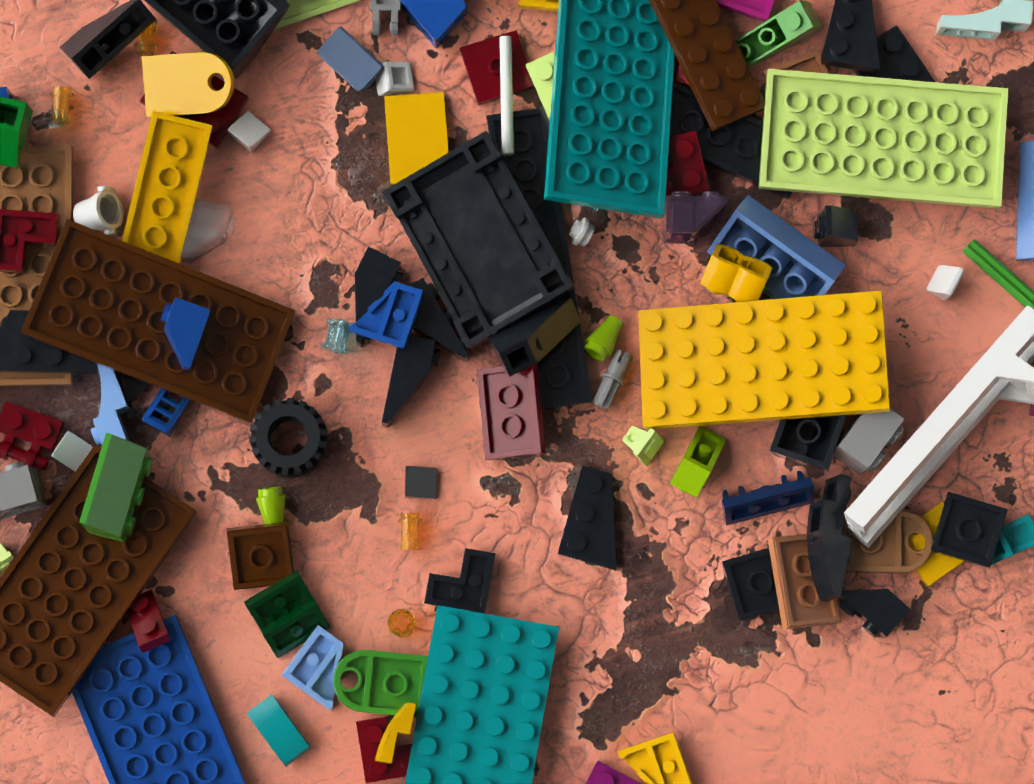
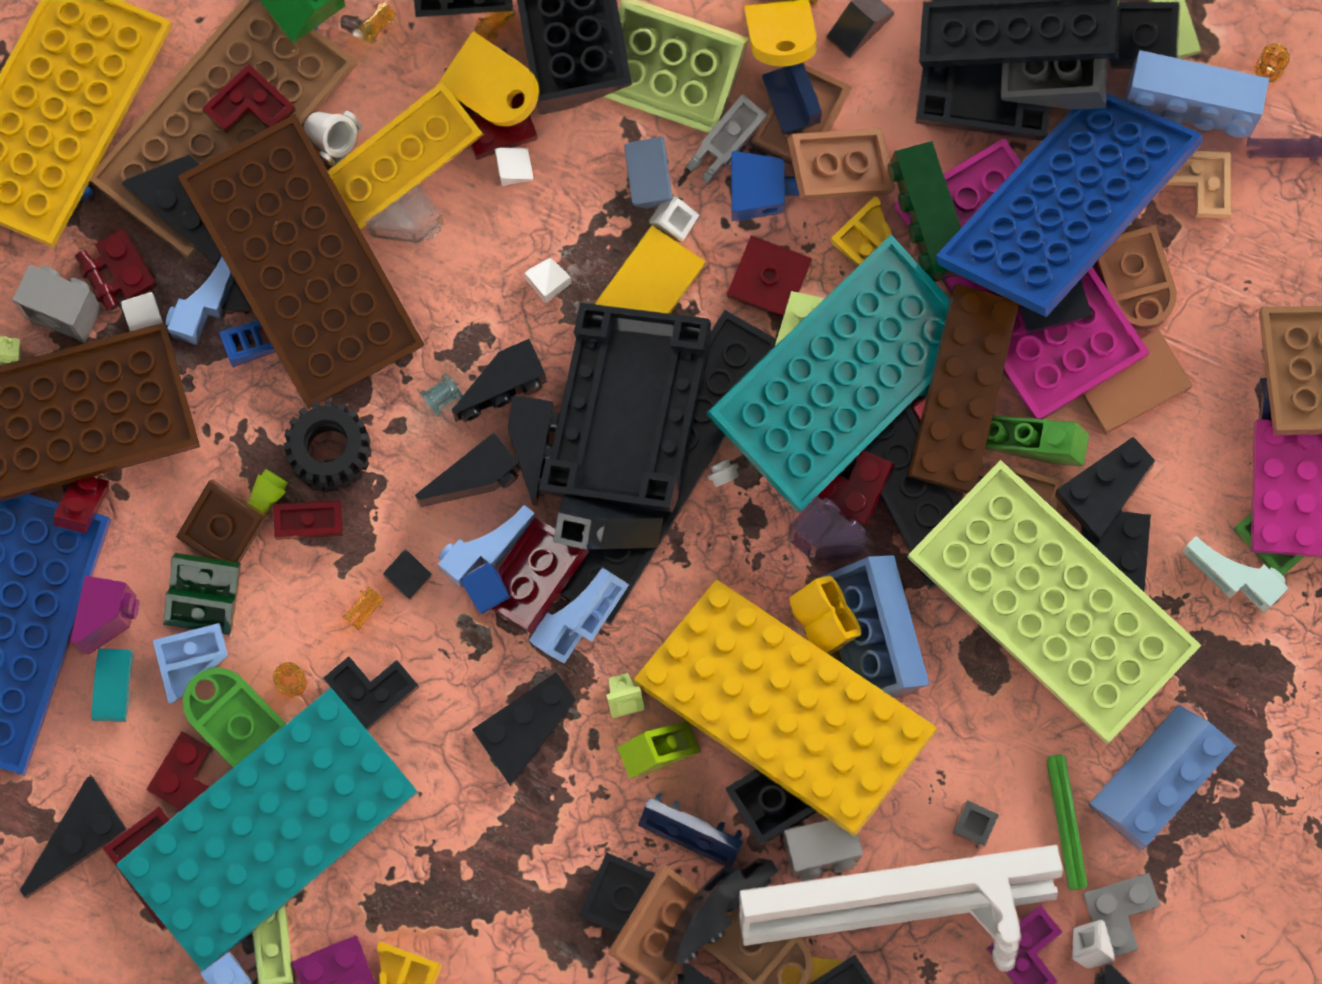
camera: 45 degrees right, 5 degrees down
bright green slope [79,433,153,543] -> none
blue slope [161,297,210,371] -> none
blue wing [348,281,425,350] -> none
yellow slope [375,703,416,763] -> none
white bar [499,36,514,156] -> none
lime cone [584,315,624,362] -> none
light grey axle [593,349,633,410] -> none
black slope [813,205,859,247] -> none
white slope [926,265,964,301] -> none
none -> magenta slope [70,575,140,655]
none -> dark red plate [273,500,343,540]
none -> light blue slope [438,505,535,588]
none -> blue slope [461,563,510,615]
none -> white slope [524,258,571,303]
none -> light blue slope [529,568,629,664]
none -> dark grey panel [952,800,999,850]

